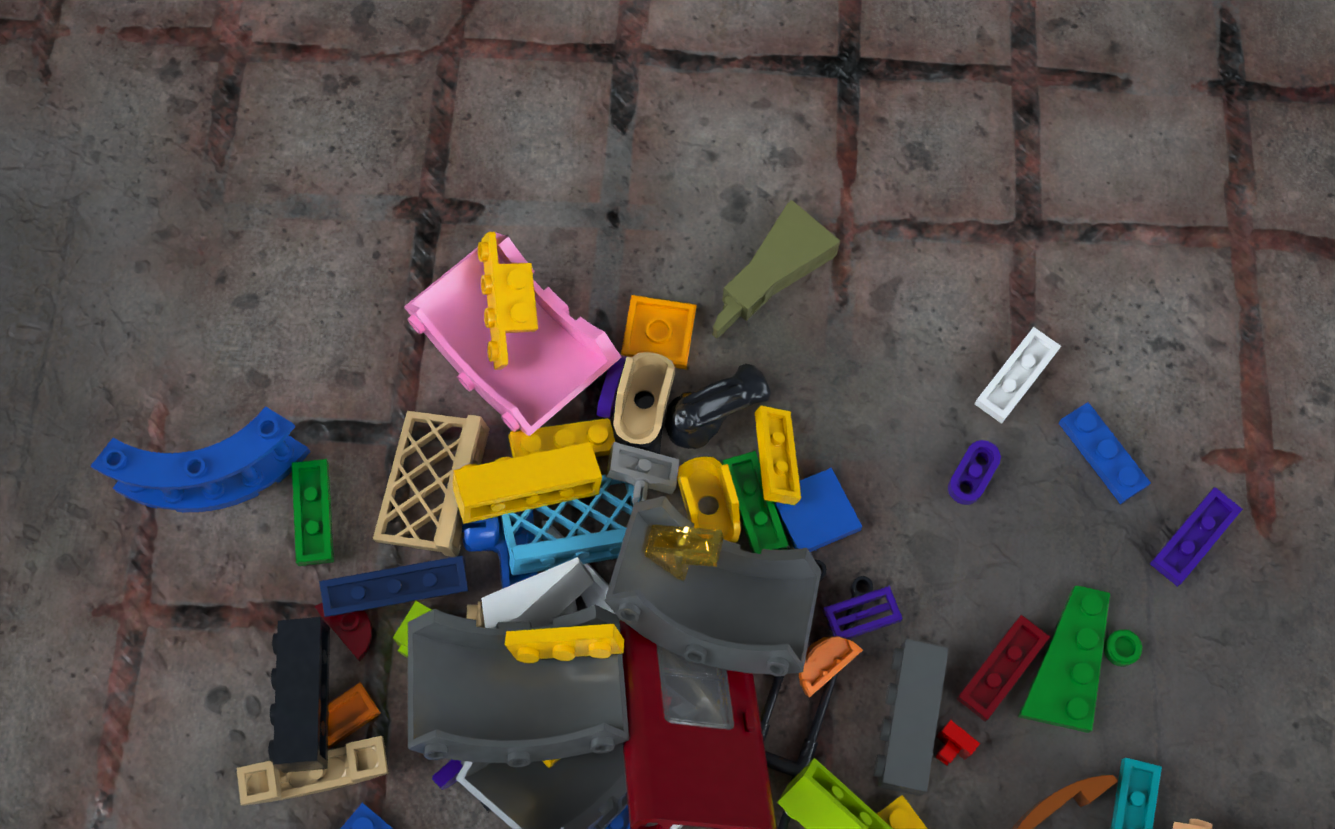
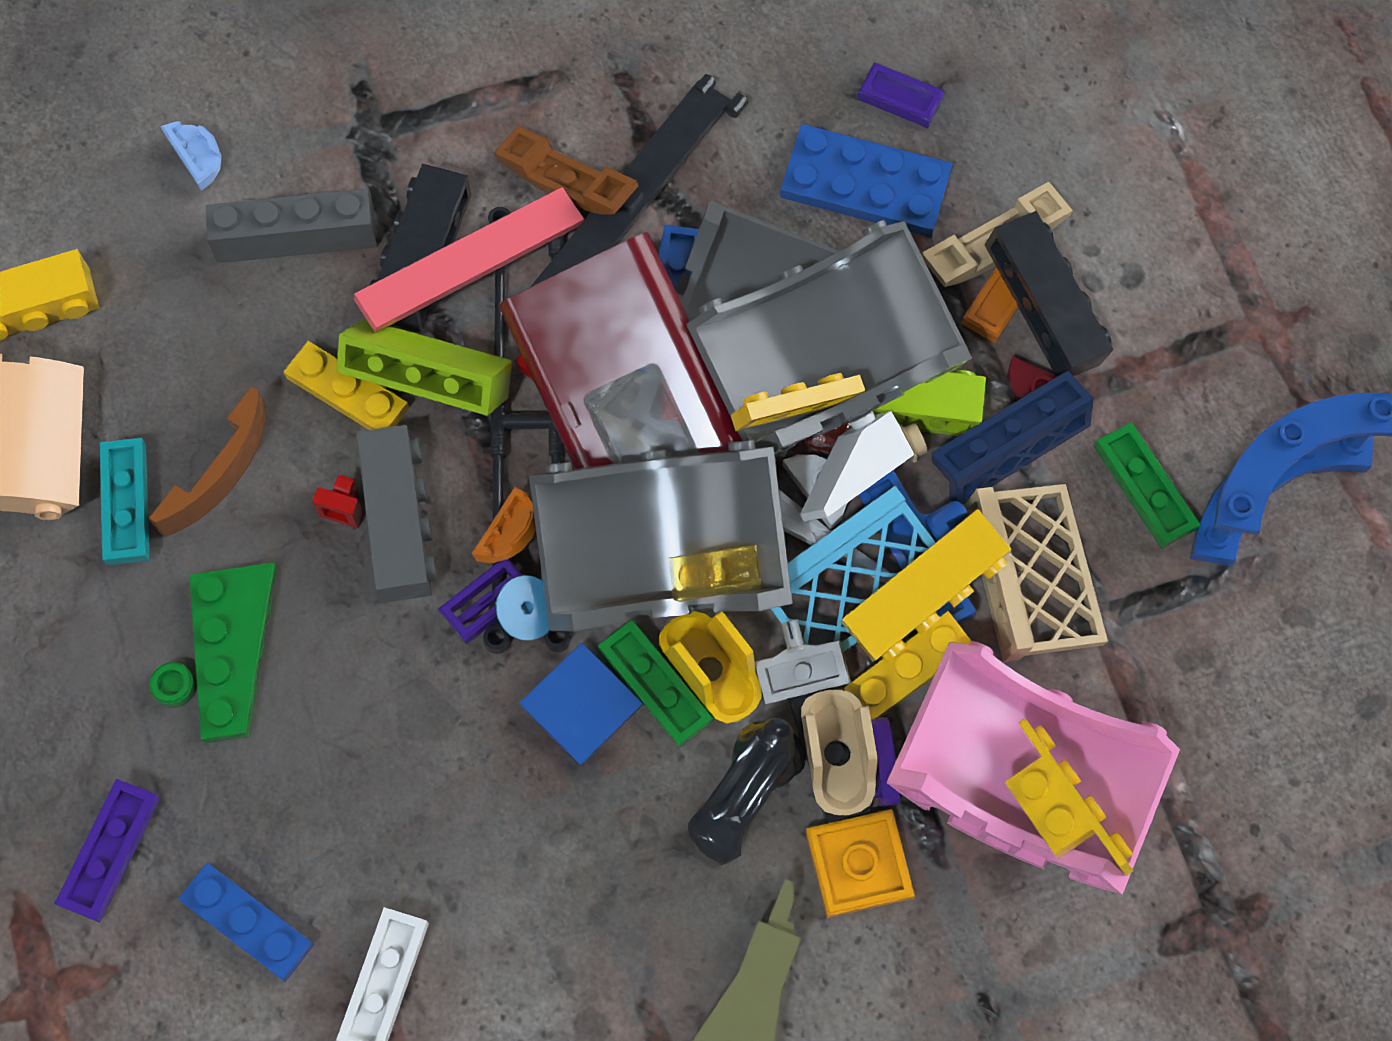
camera: 160 degrees right, 0 degrees up
yellow plate [754,405,801,506] -> none
dark purple plate [948,440,1001,505] -> none
dark red plate [956,615,1050,722] -> none
none -> dark azure piece [496,576,549,640]

